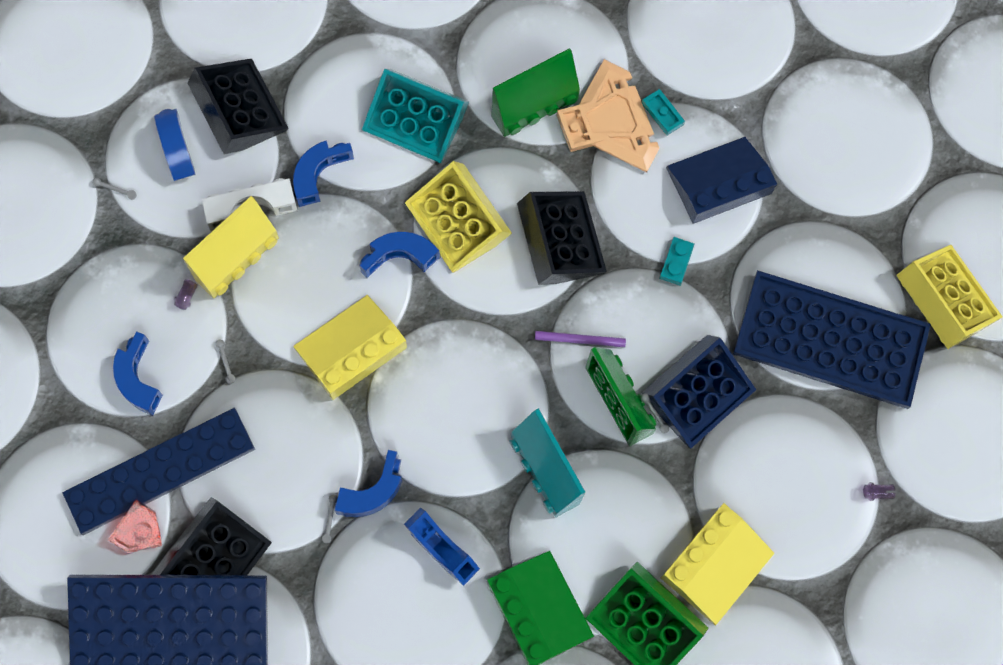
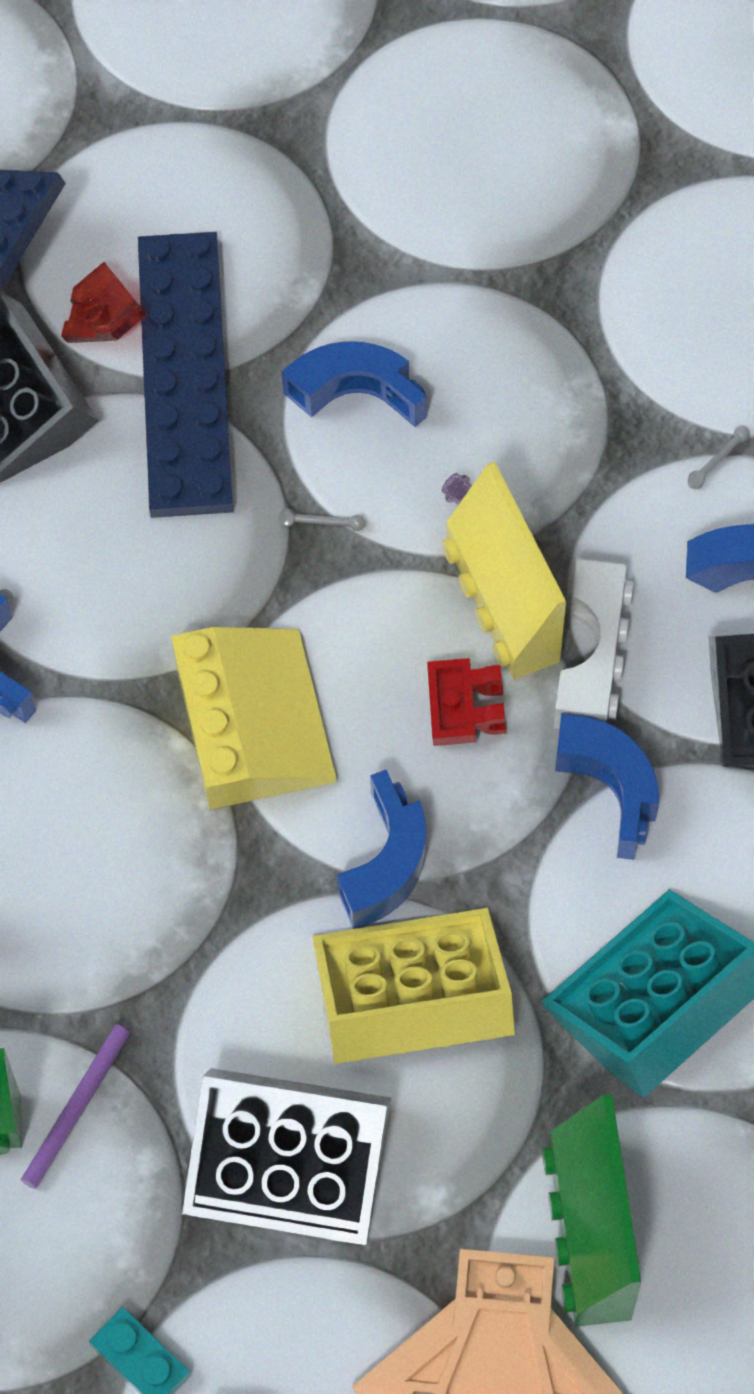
camera: 120 degrees right, 10 degrees down
none -> red plate [427,658,507,746]

